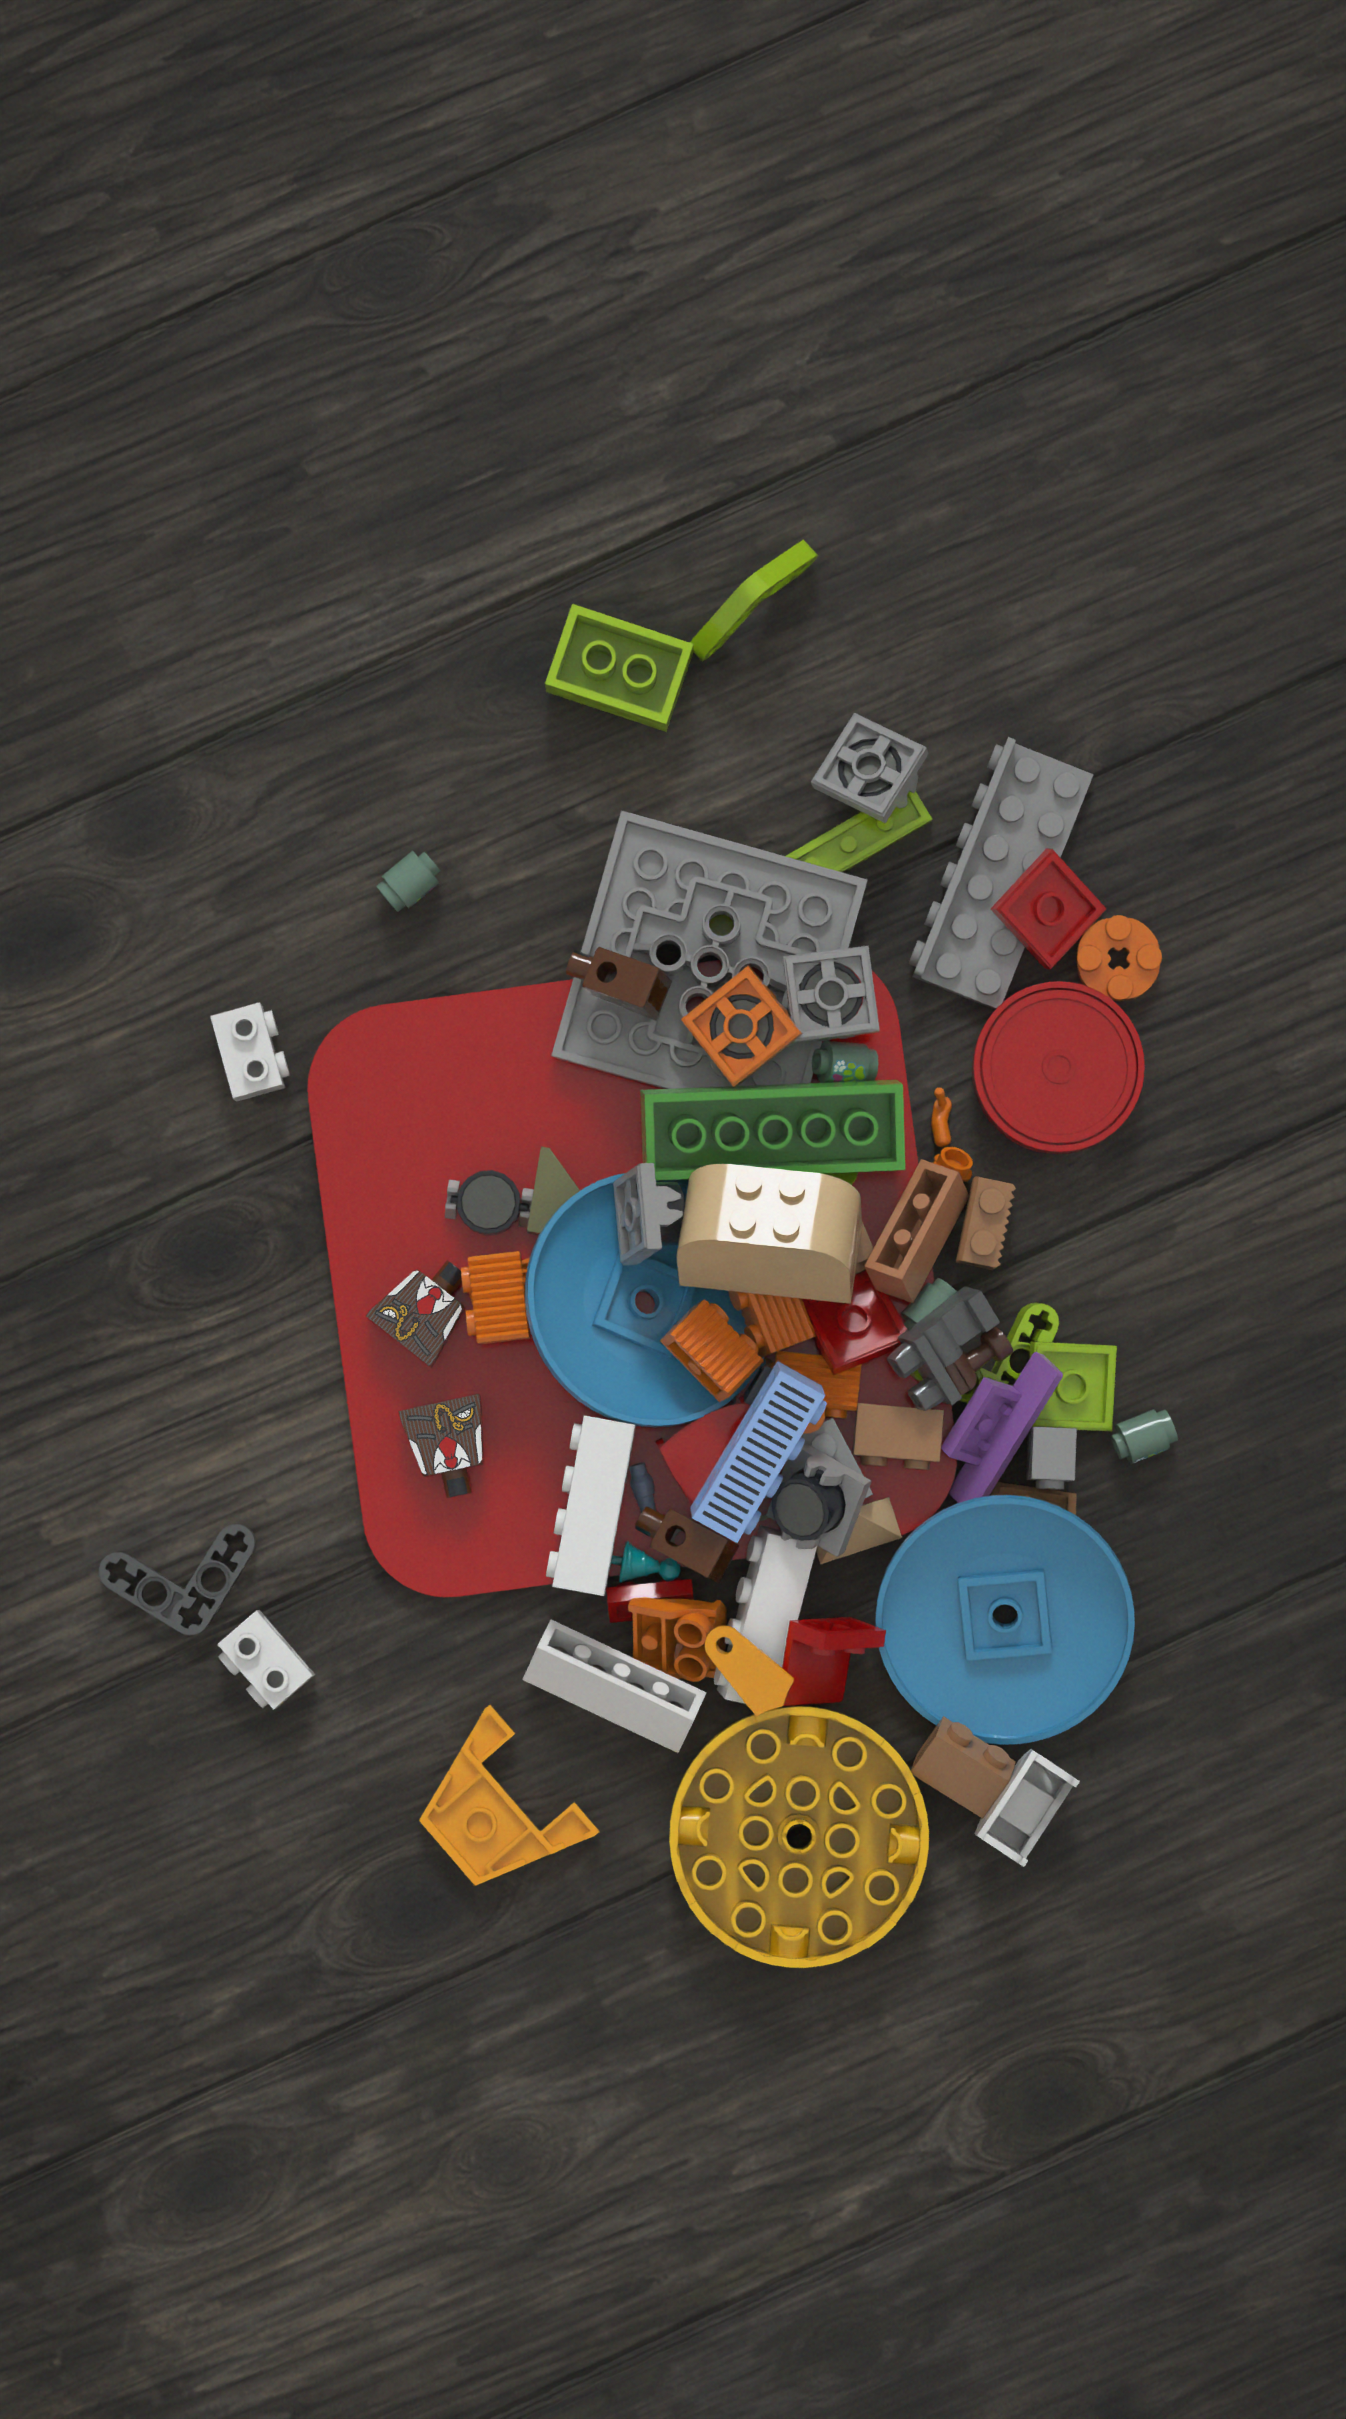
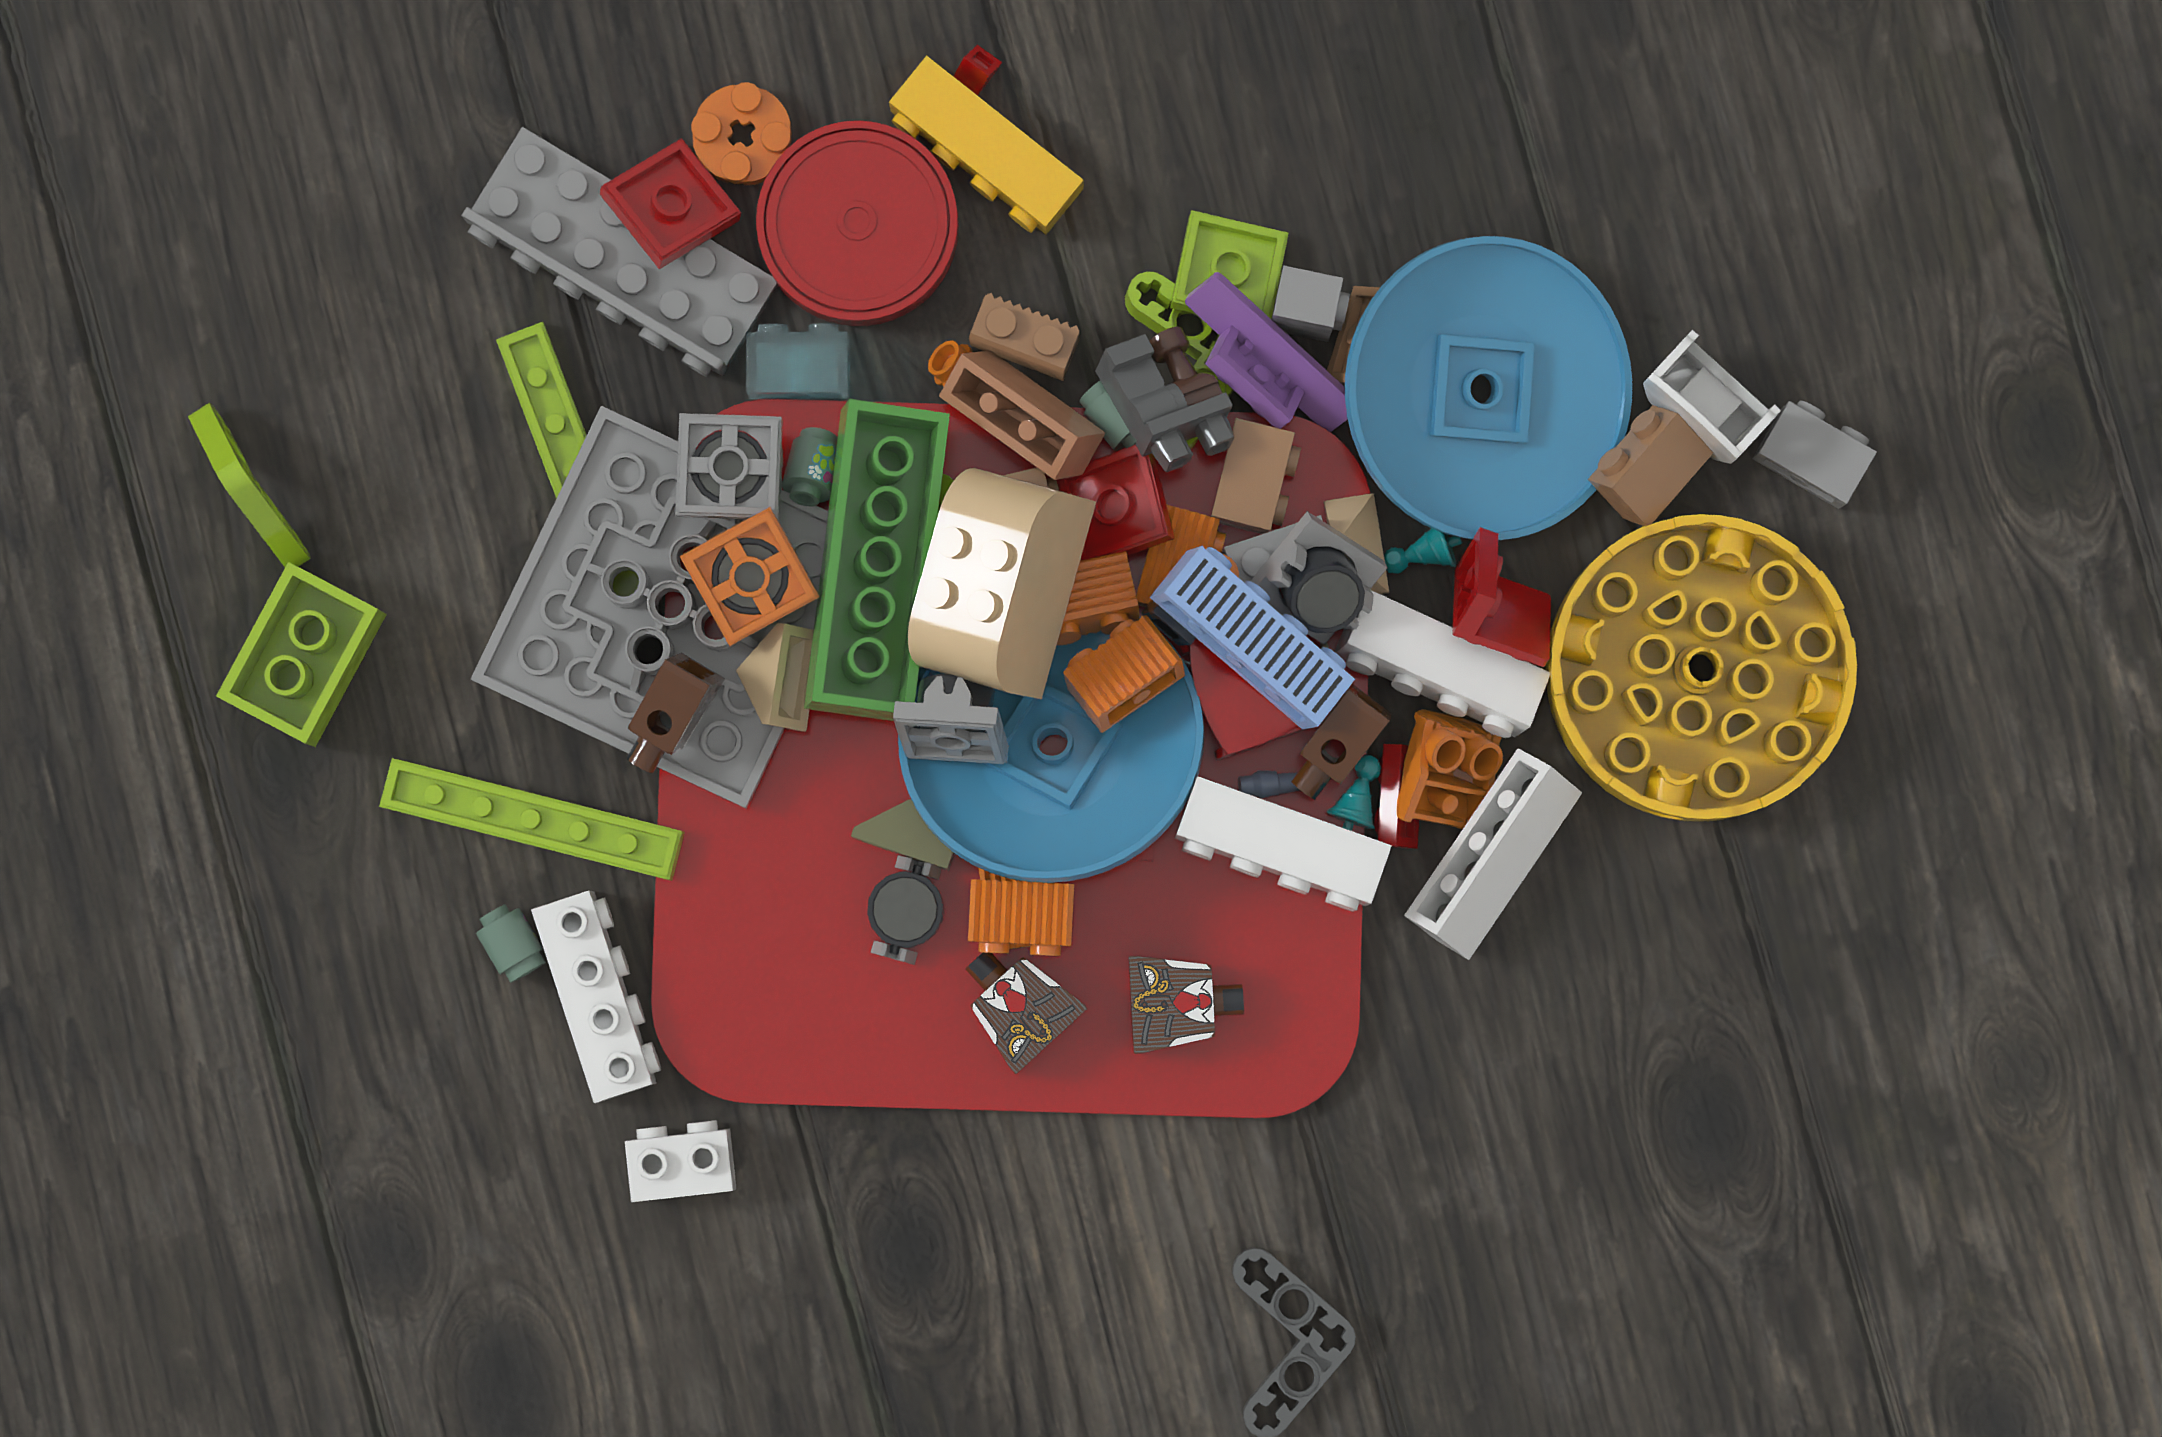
camera: 80 degrees left, 0 degrees up
white brick [217,1610,315,1710] -> none
light orange wing [419,1704,600,1886] -> none
light orange piece [705,1625,794,1716] -> none
light grey piece [811,713,929,823] -> none
orange piece [931,1088,952,1147] -> none
sand green brick [1111,1409,1178,1464] -> none
none -> lime tile [379,758,685,881]
none -> white brick [531,890,661,1103]
none -> tan slope [736,623,814,732]
none -> clear light blue brick [746,323,850,399]
none -> yellow brick [889,55,1084,235]
none -> red piece [953,44,1002,96]
none -> teal piece [1383,528,1462,574]
none -> light grey brick [1752,400,1877,509]

